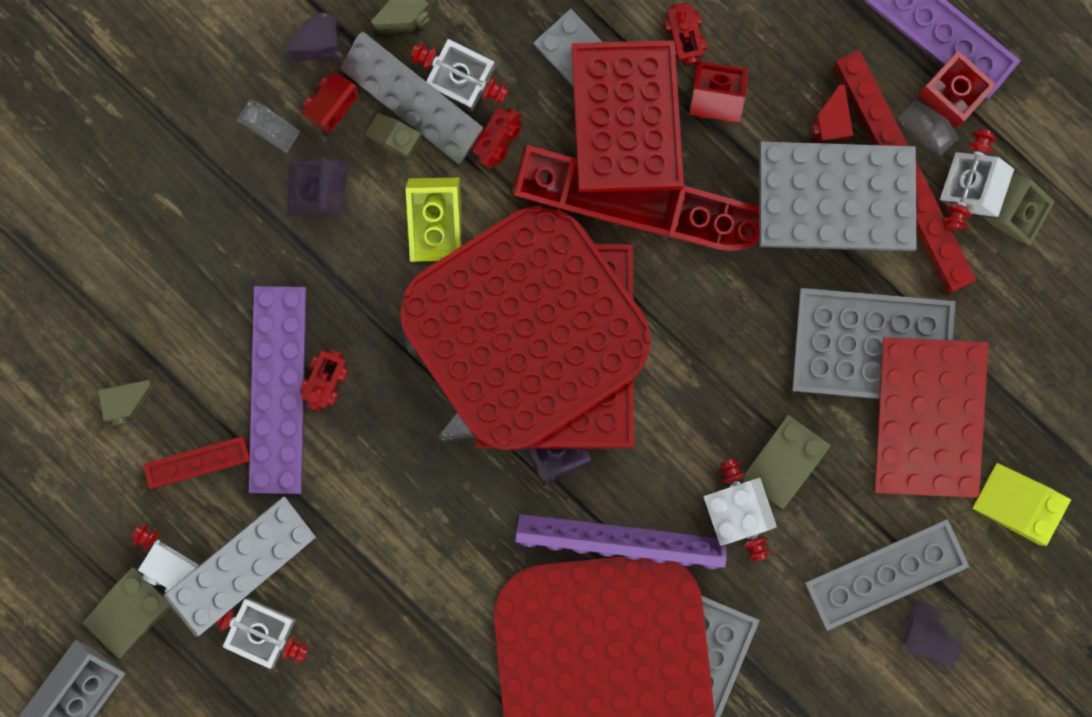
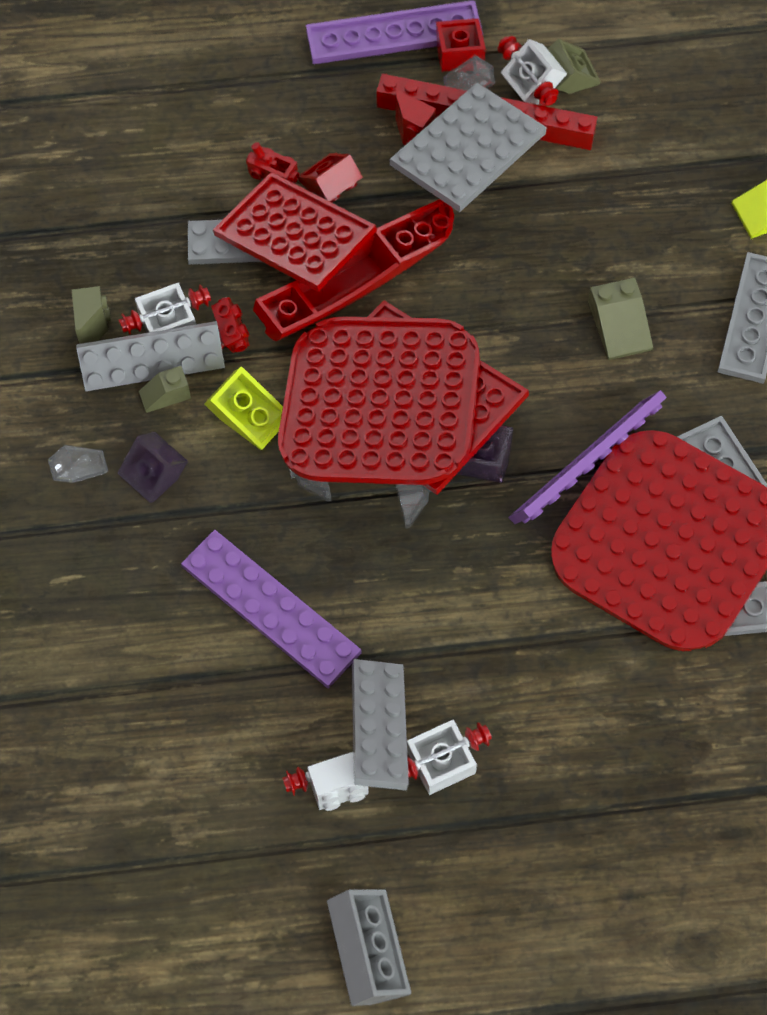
camera: 50 degrees left, 20 degrees down
olive slope [82,567,172,660] -> none
olive slope [98,380,154,426] -> none
red plate [143,436,250,490] -> none
clear purple slope [285,13,342,62] -> none
red brick [300,349,349,412] -> none
red slope [302,72,360,135] -> none
white brick [703,459,777,562] -> none
light grey plate [792,288,955,399] -> none
red plate [874,337,989,498] -> none

